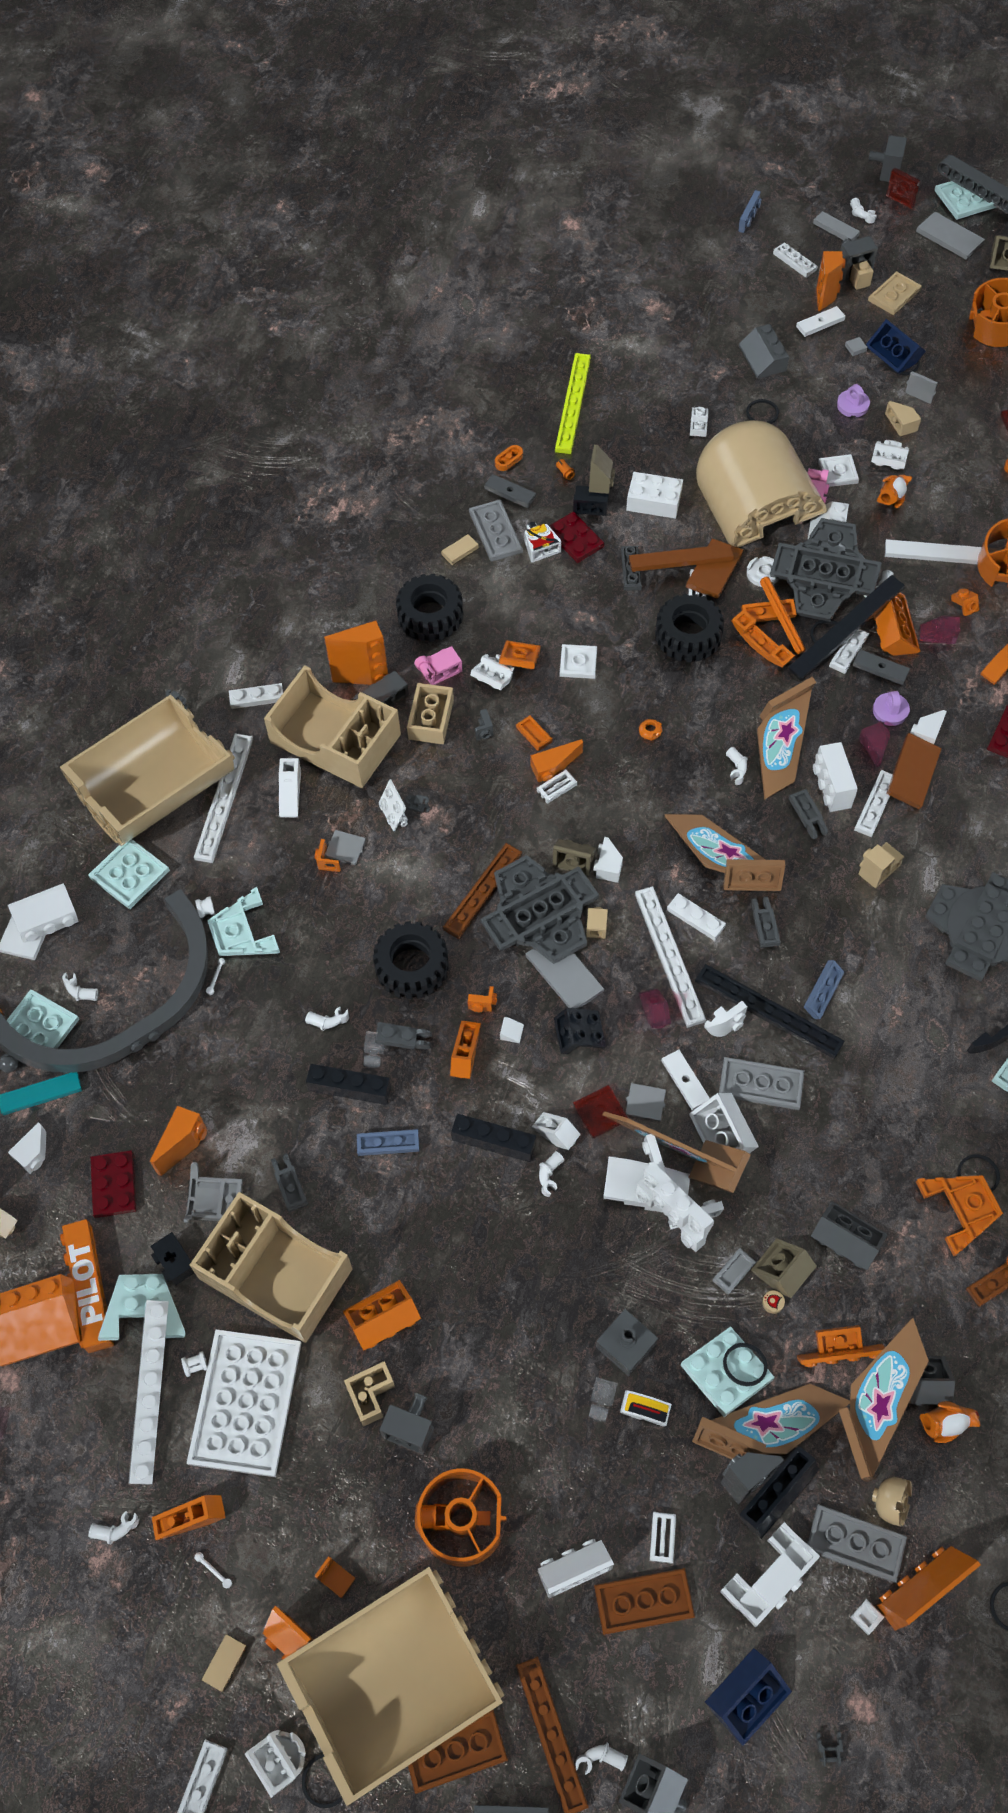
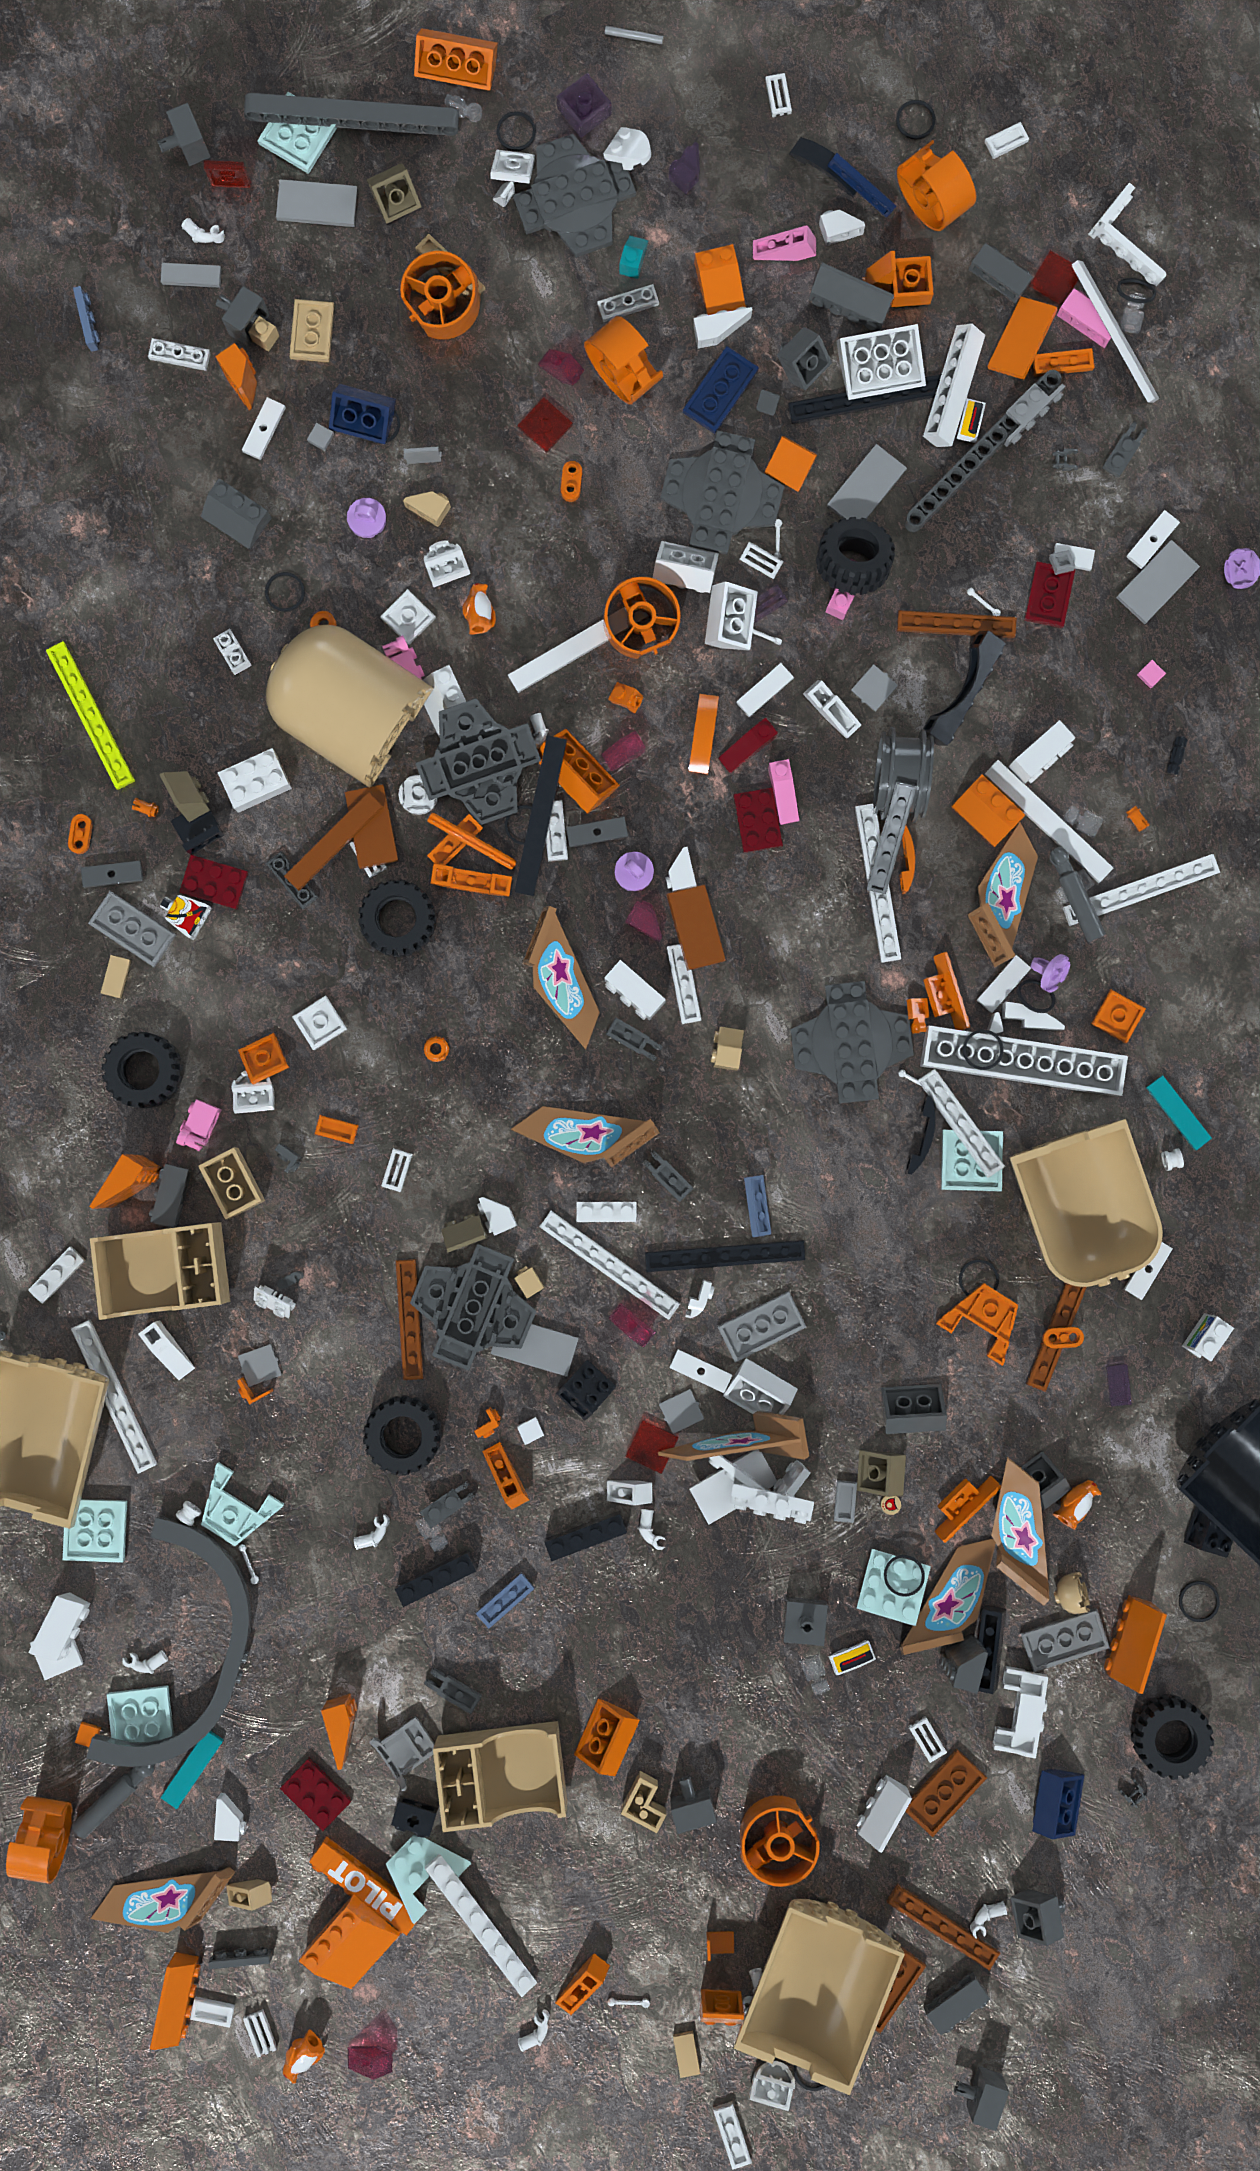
camera: 35 degrees left, 25 degrees up
white bush [181,1351,208,1377] -> none
white plate [187,1330,302,1477] -> none
orange slope [530,739,583,783] -> none
white piece [726,747,748,785] -> none
white tile [850,1599,884,1635] -> none
none -> black tyre [1131,1695,1214,1780]

